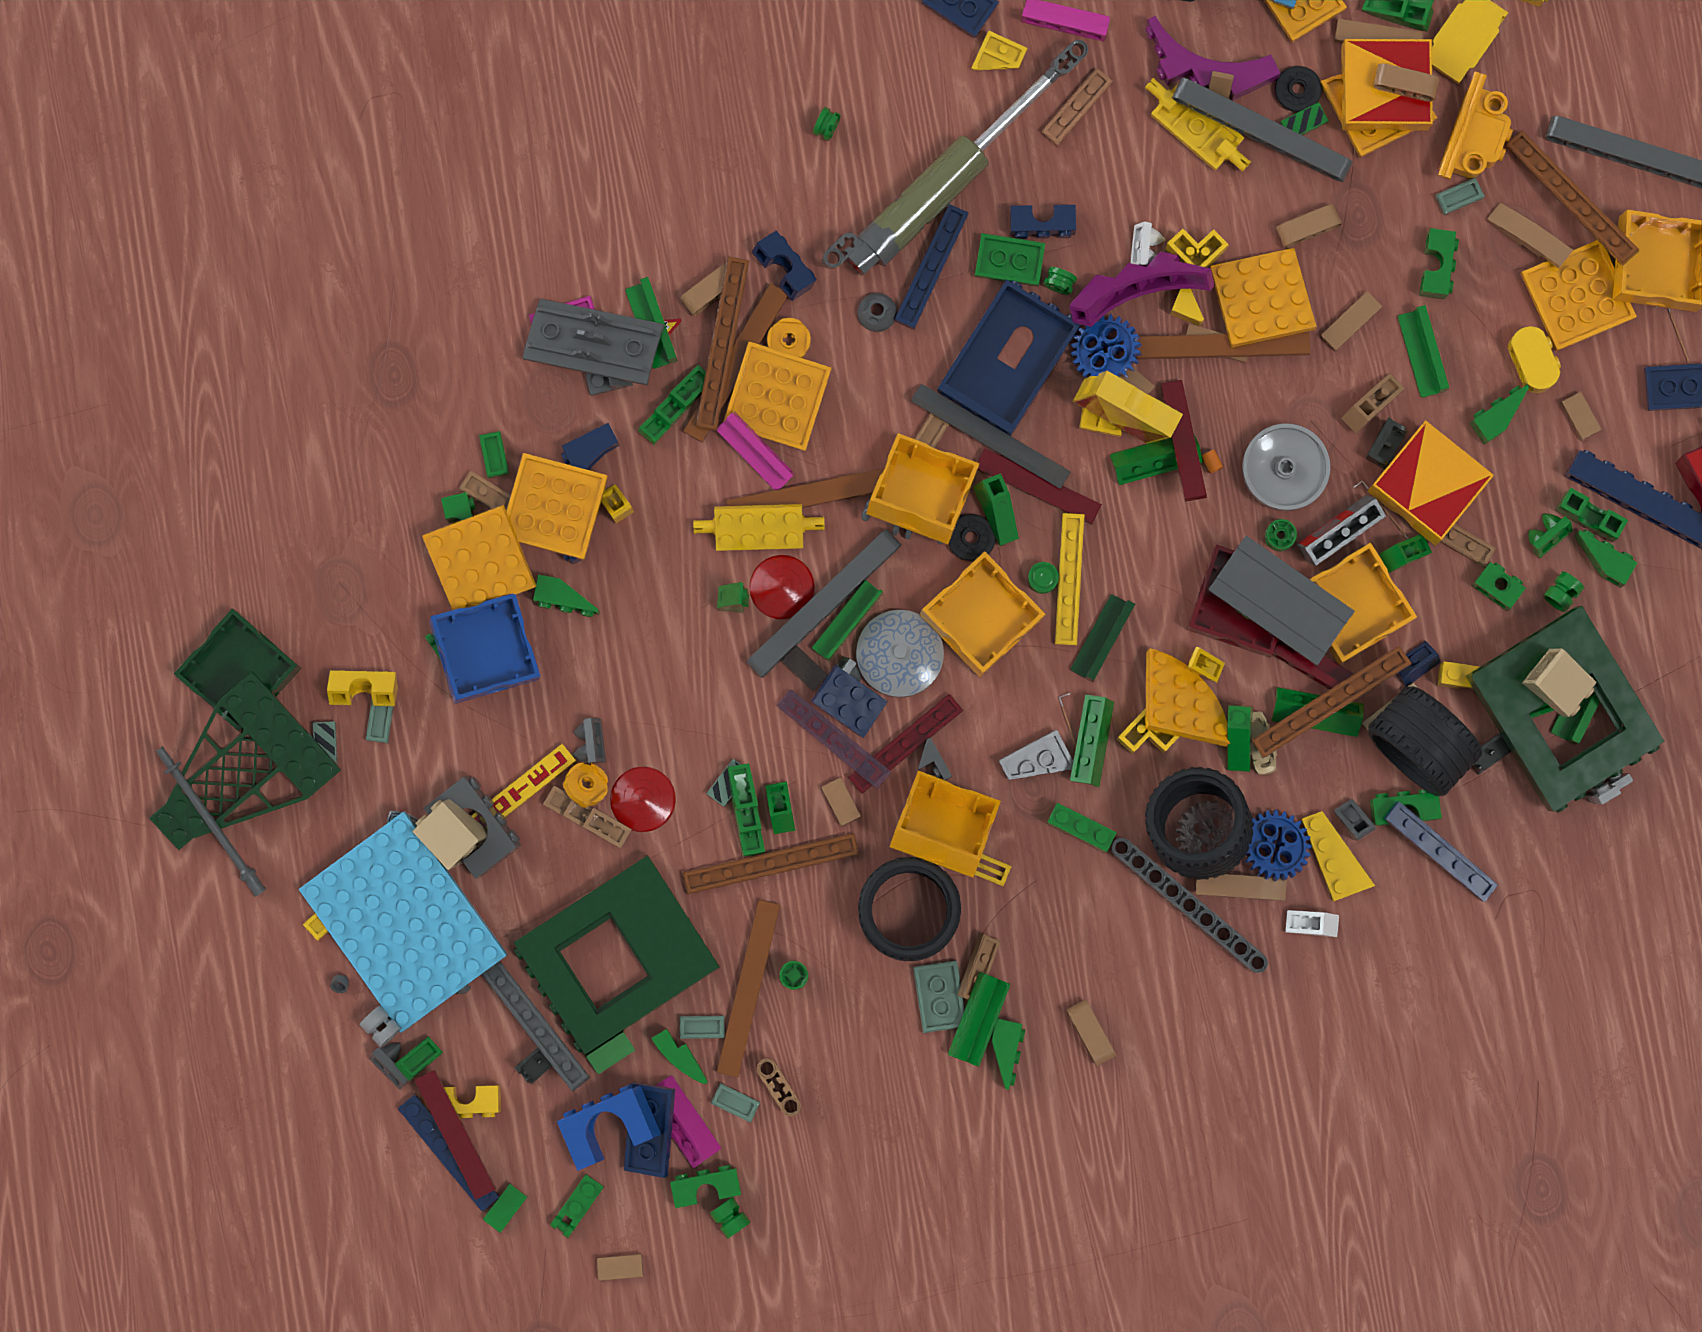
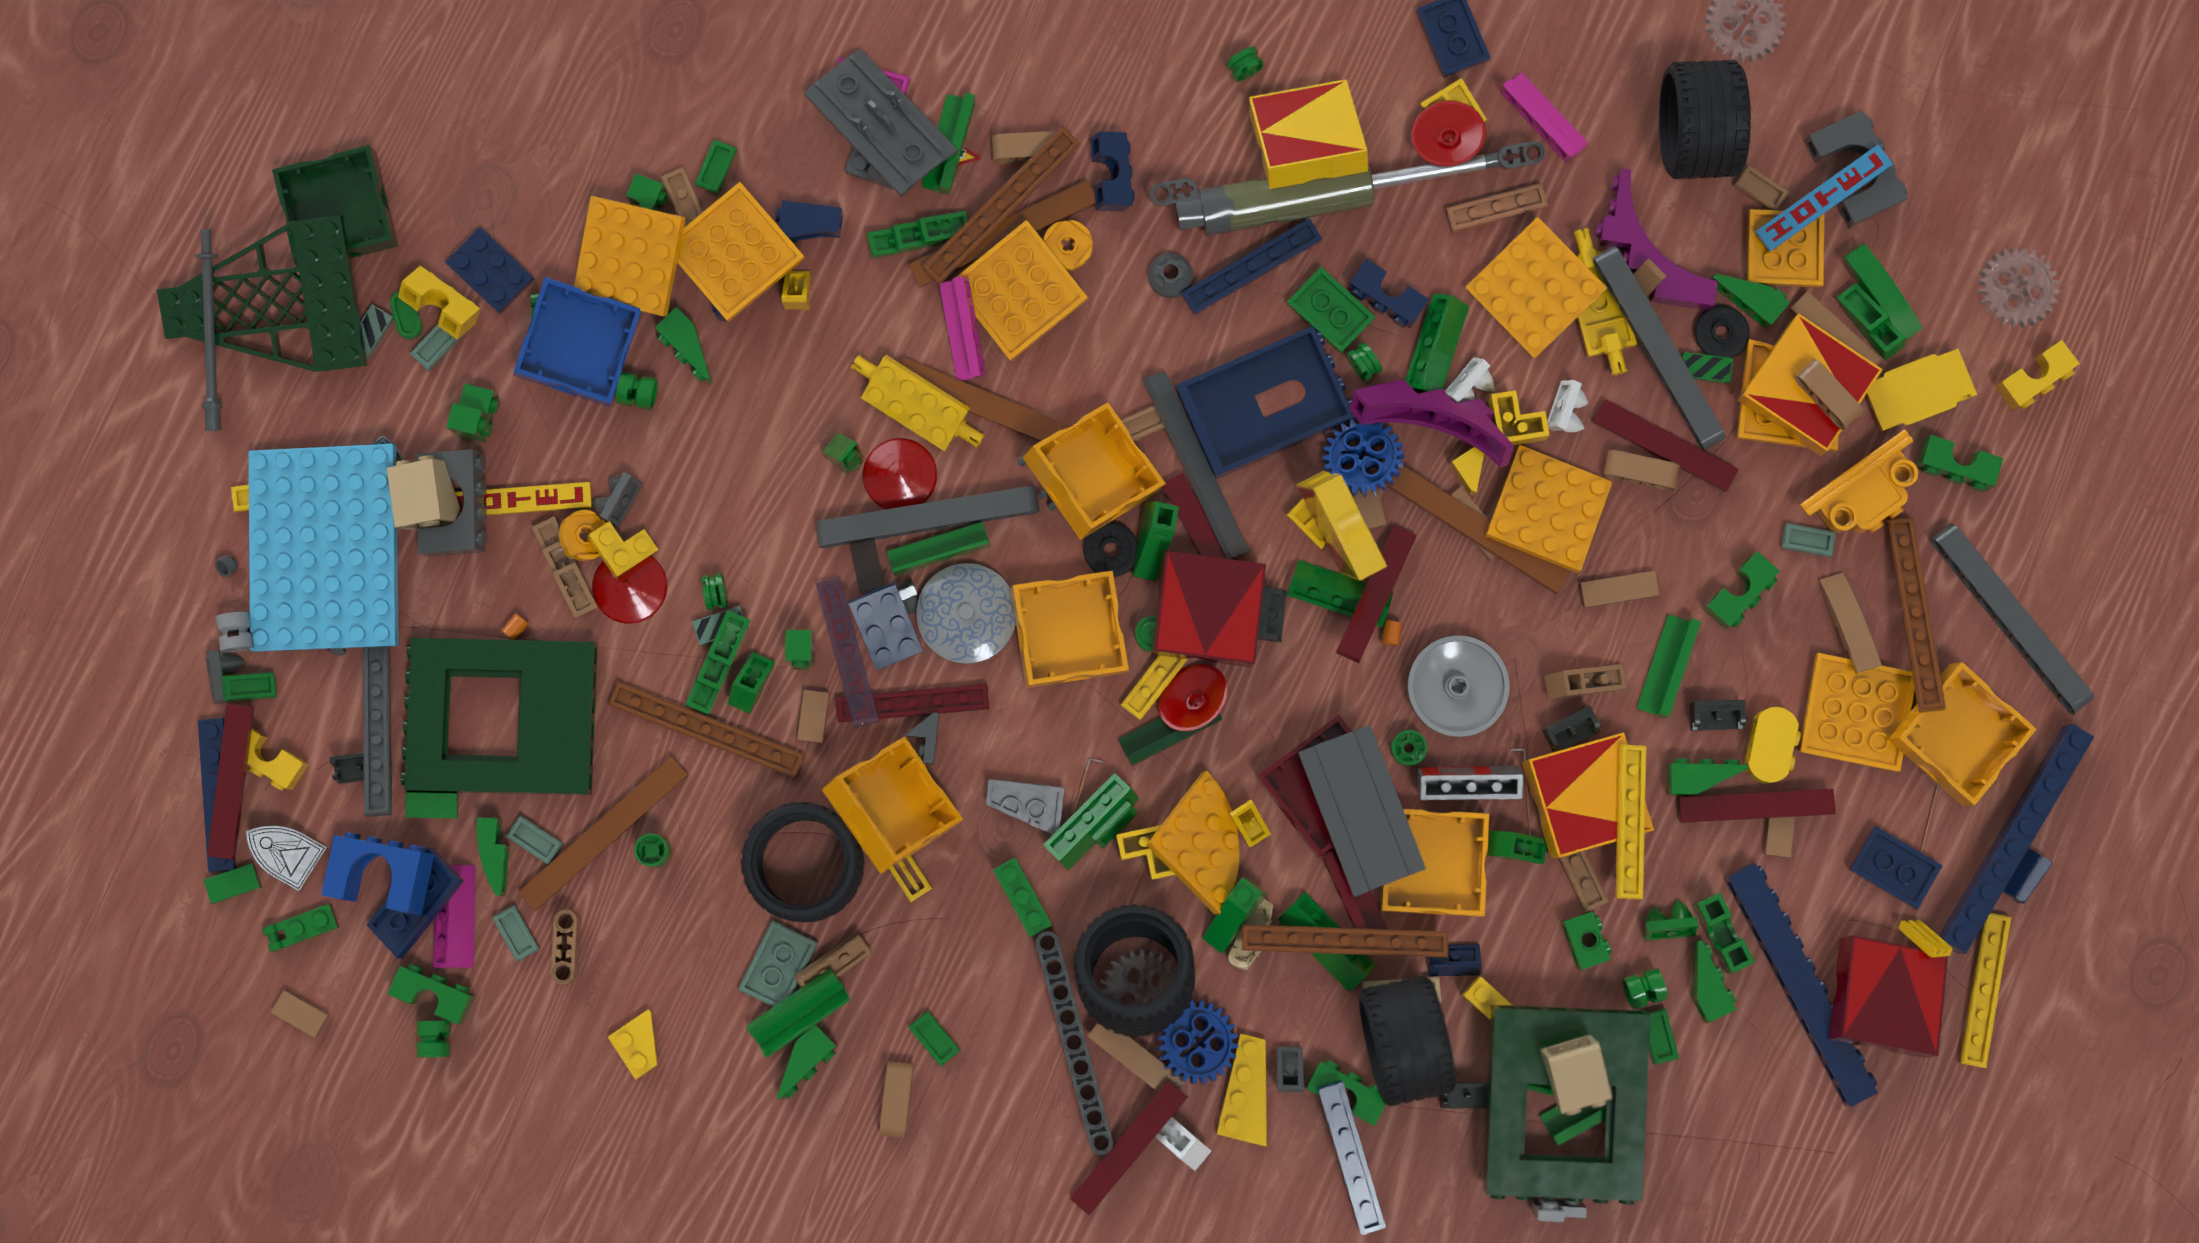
camera: 30 degrees right, 0 degrees up
none -> shield [246,825,327,891]
none -> green tile [390,291,423,340]
none -> dark blue plate [445,227,534,314]
none -> green brick [446,383,500,443]
none -> orange hinge [501,613,529,640]
none -> yellow plate [587,521,658,578]
none -> yellow wing [608,1009,658,1080]
none -> green wheel [615,372,658,411]
none -> green wheel [702,573,728,610]
none -> green brick [785,630,816,670]
none -> green tile [908,1011,960,1067]
none -> dark red tile [1070,1080,1189,1215]
none -> green tile [1090,799,1138,849]
none -> tile [1151,551,1266,668]
none -> red hat [1158,664,1228,731]
none -> yellow tile [1249,79,1368,190]
none -> pearl dark grey hinge [1258,587,1287,643]
none -> green panel [1405,293,1469,392]
none -> red hat [1411,101,1486,166]
none -> light orange plate [1465,217,1608,359]
none -> white tile [1547,380,1588,432]
none -> dark red tile [1593,399,1739,492]
none -> yellow tile [1616,744,1646,900]
none -> green tile [1648,1008,1679,1065]
none -> dark red tile [1679,789,1836,823]
none -> pearl dark grey hinge [1690,699,1746,731]
none -> green slope [1711,274,1790,330]
none -> green arch [1916,435,2003,492]

